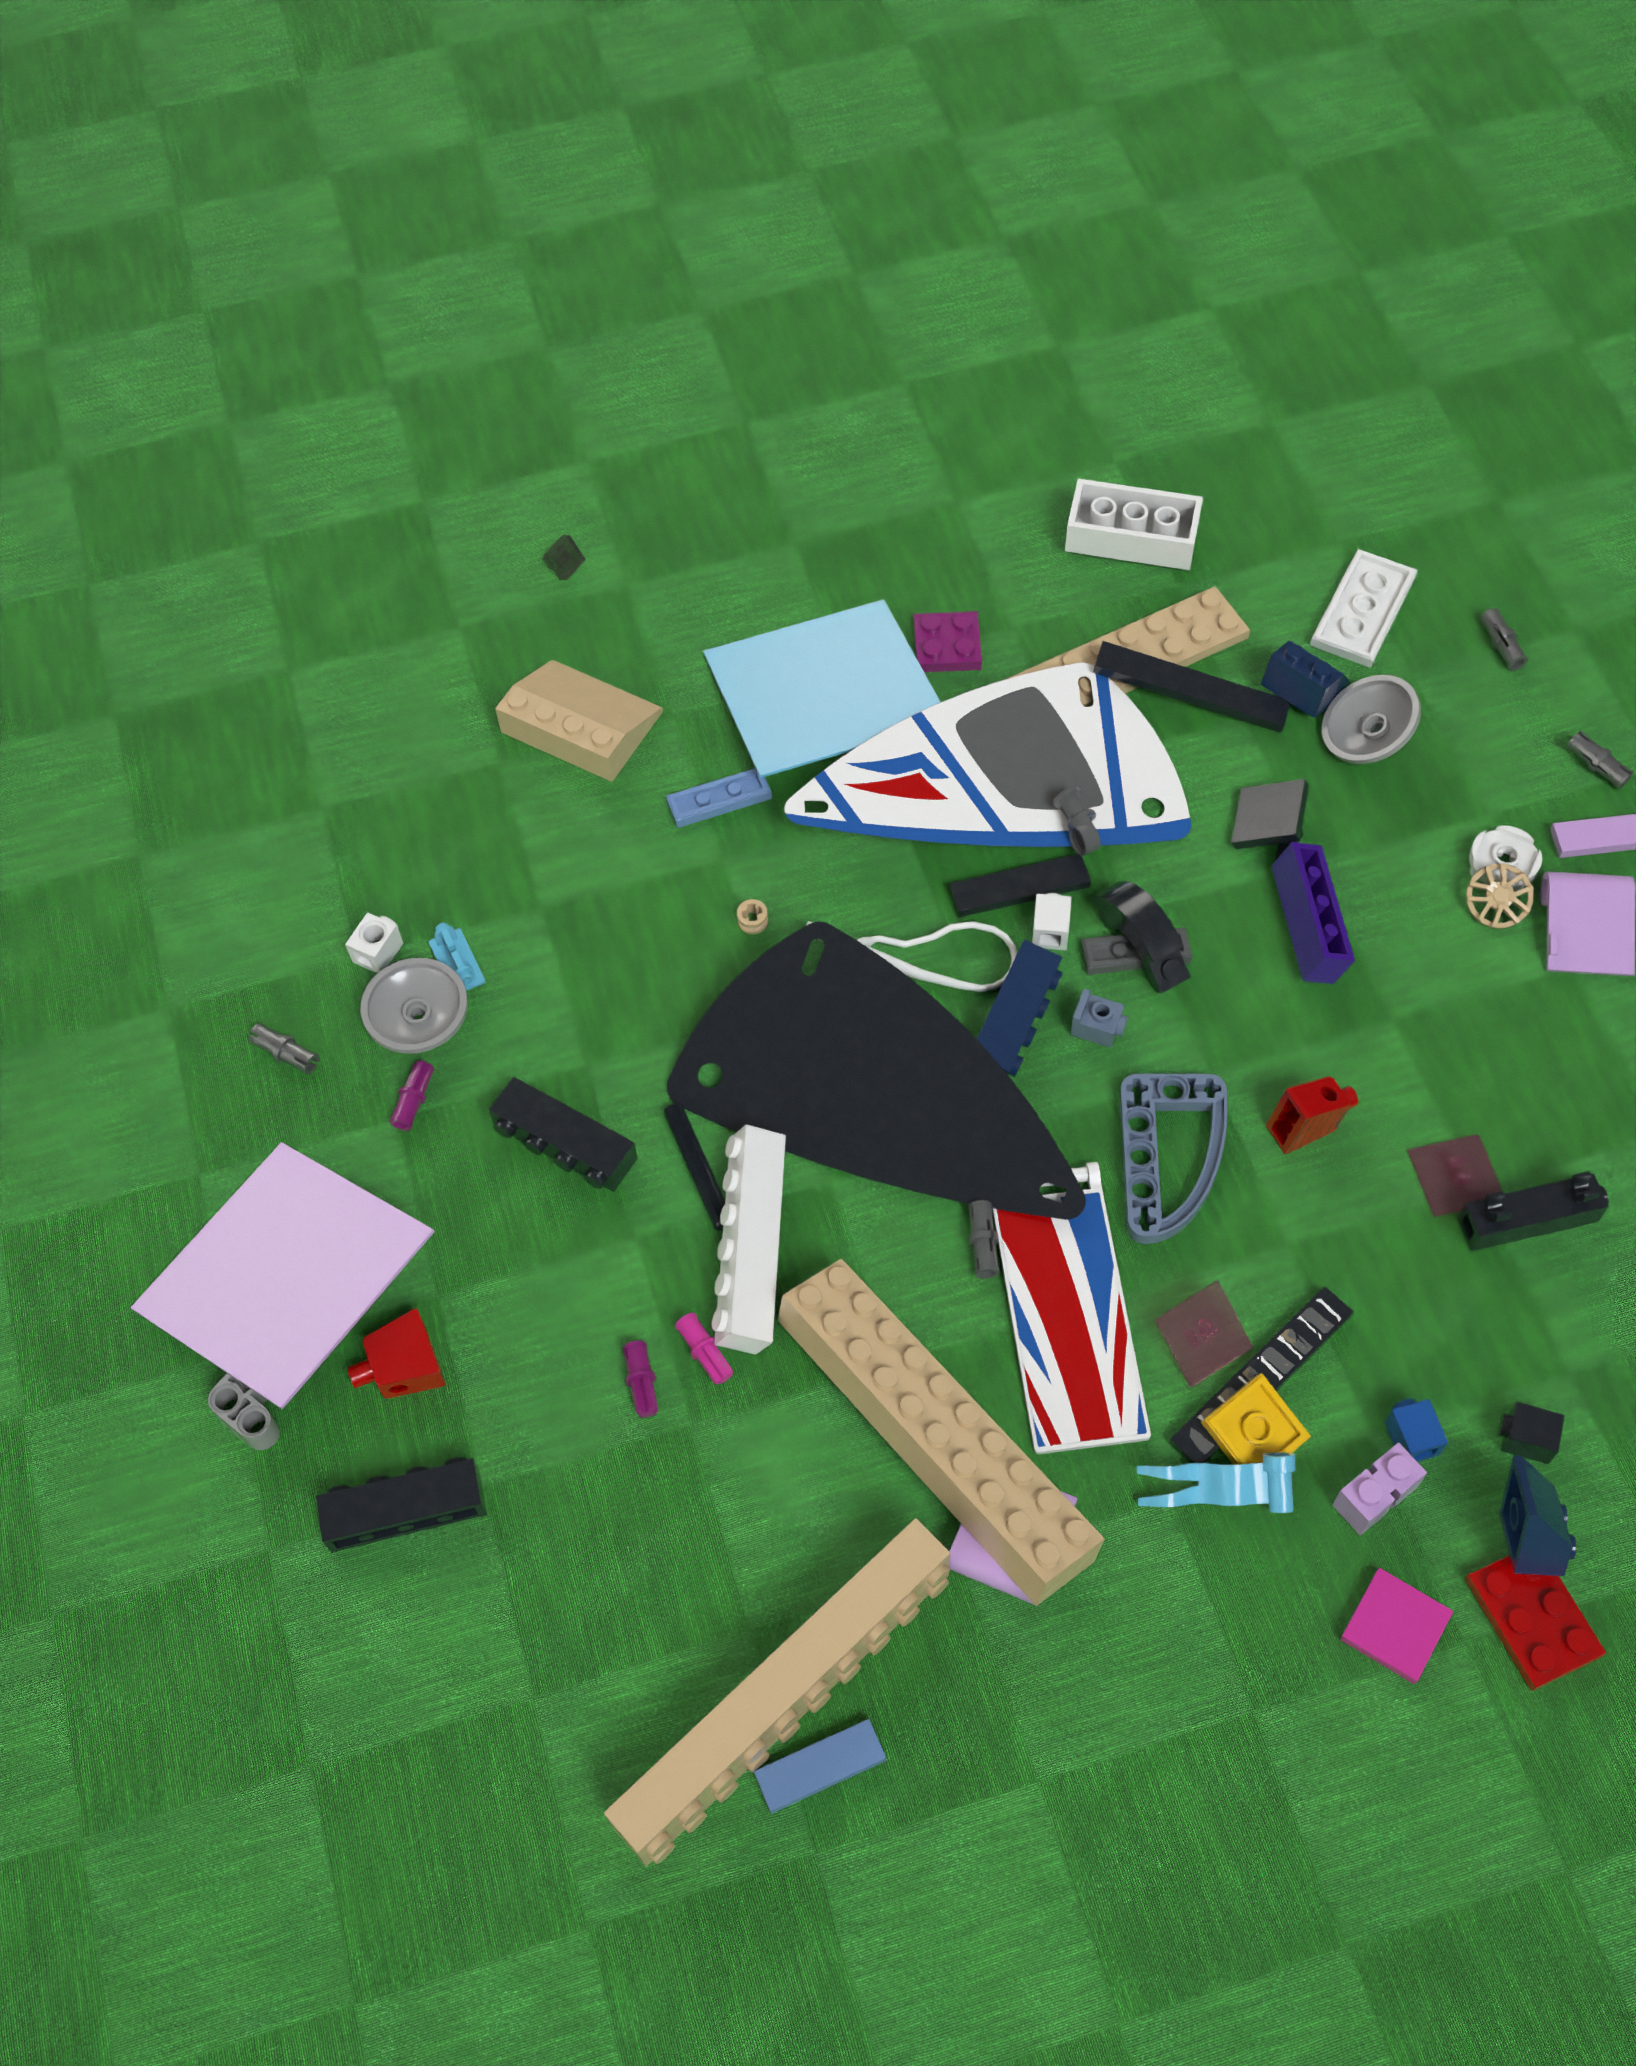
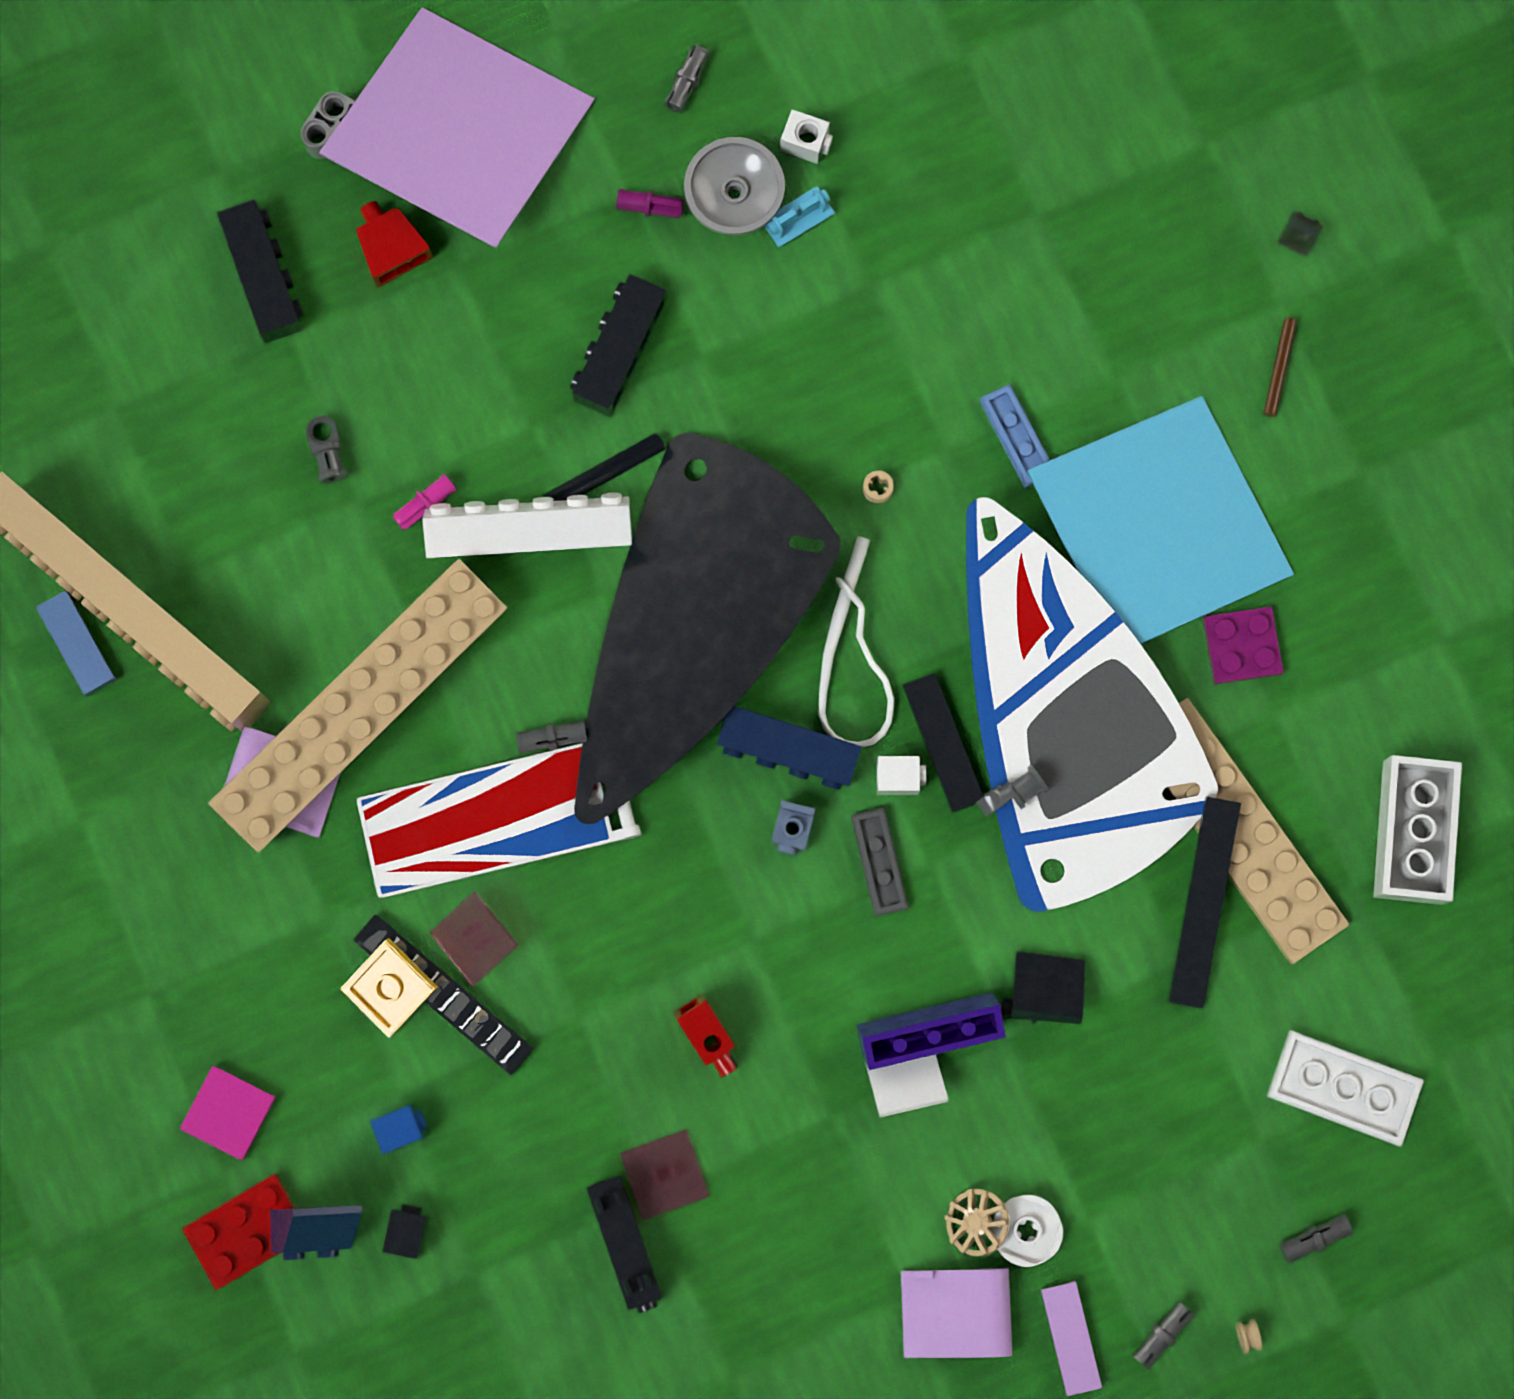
camera: 80 degrees right, 20 degrees up
tan slope [495,660,663,782] -> none
magenta axle [622,1340,658,1418] -> none
black arch [1091,881,1191,993] -> none
sand blue beam [1119,1074,1228,1244] -> none
medium azure flag [1137,1453,1296,1513] -> none
dark blue slope [1260,640,1351,719] -> none
light grey dish [1322,675,1421,764] -> none
lavender piece [1332,1442,1427,1536] -> none
none -> dark grey connector [306,416,348,484]
none -> white piece [865,1054,949,1117]
none -> tan bush [1236,1319,1262,1354]
none -> reddish brown bar [1263,318,1297,418]

